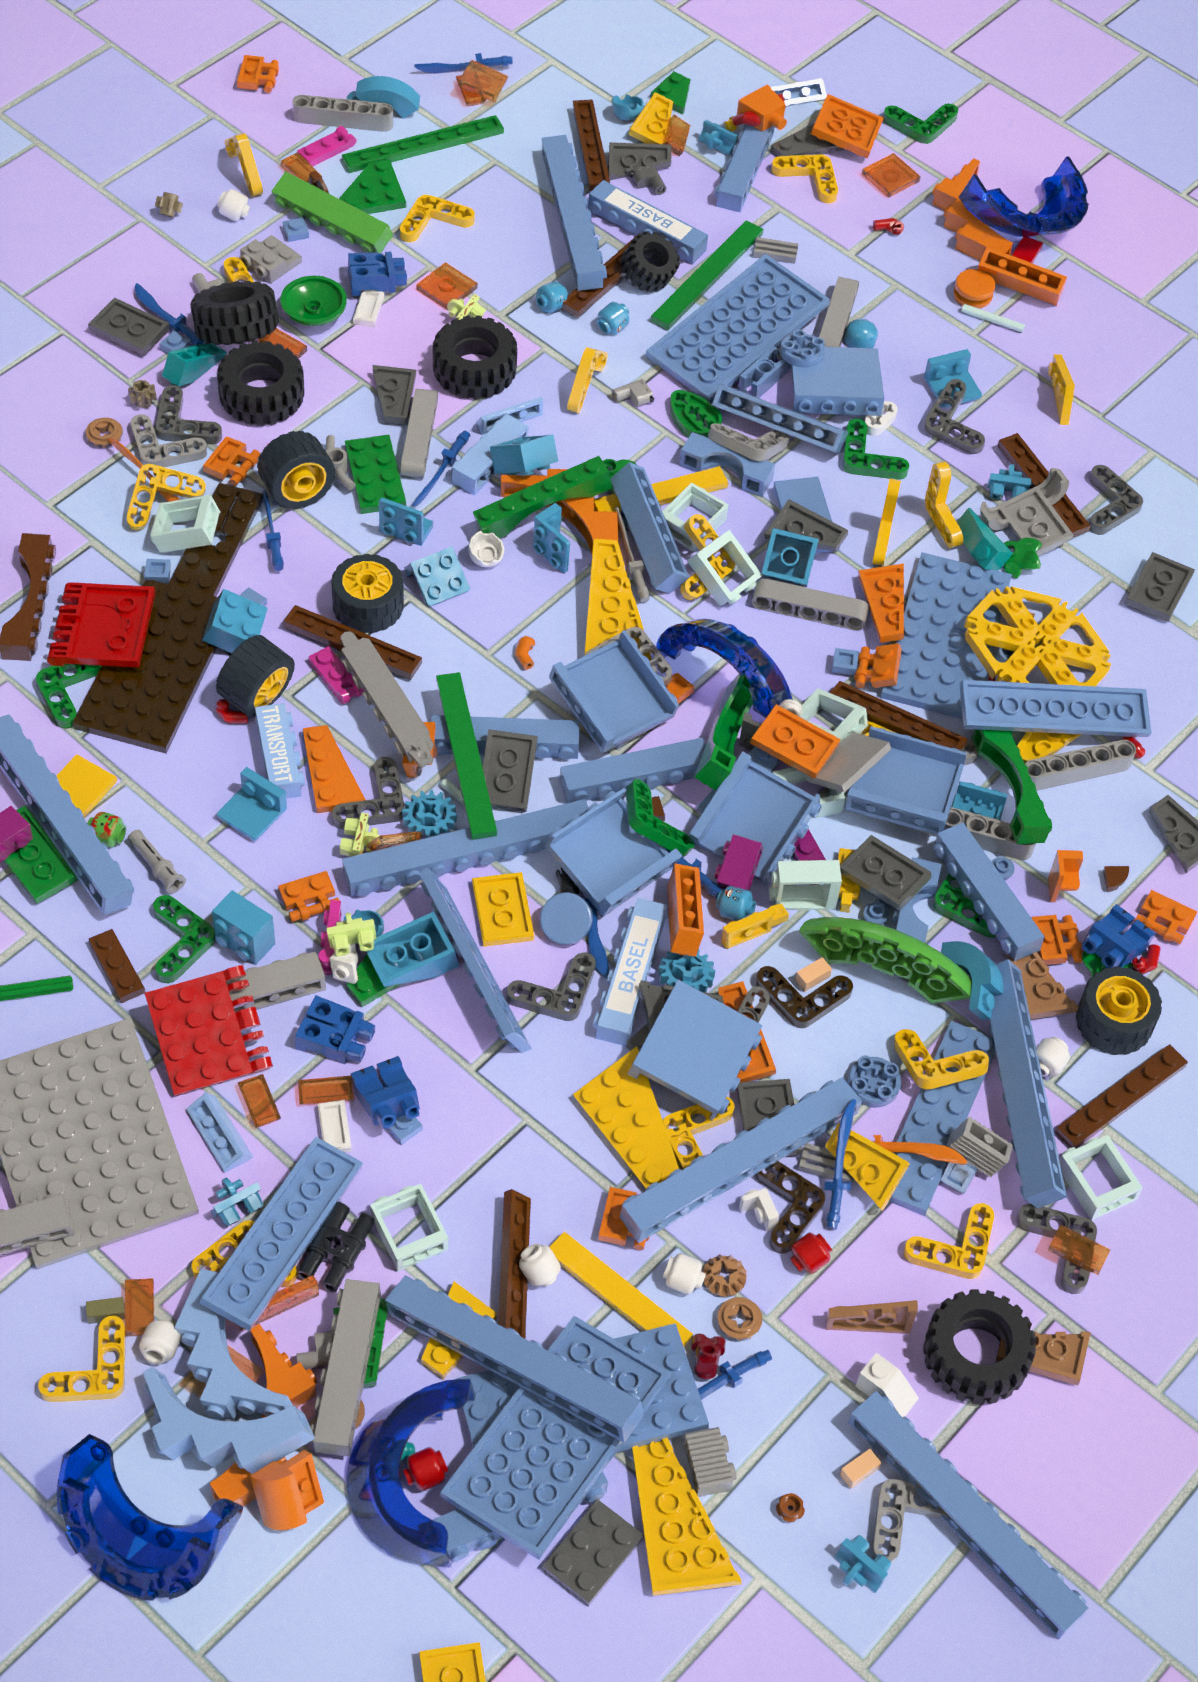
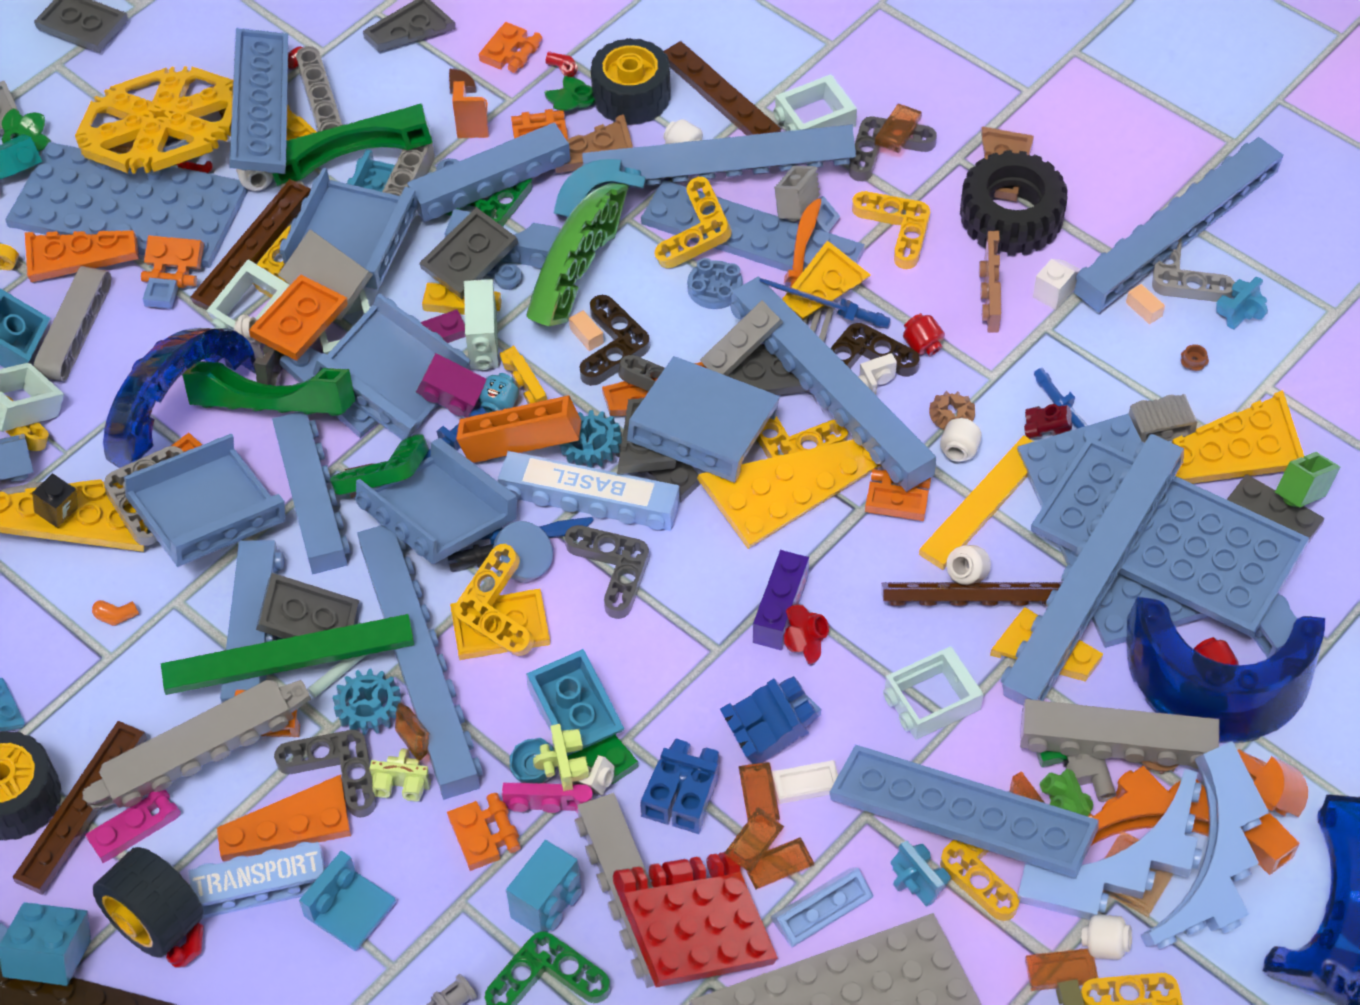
camera: 85 degrees left, 0 degrees up
black pin [297,1202,375,1293] -> none
medium blue plate [419,867,532,1053] -> none
medium nougat gear [717,1297,763,1341] -> none
blue hips [1081,904,1156,968] -> none
none -> black brick [32,473,78,528]
none -> yellow beam [455,544,534,656]
none -> light grey plate [700,300,783,376]
none -> clear orange tile [724,807,785,873]
none -> dark purple brick [753,549,809,651]
none -> red plate [784,604,829,664]
none -> bright green hips [1039,768,1094,816]
none -> bright green piece [1275,452,1341,508]

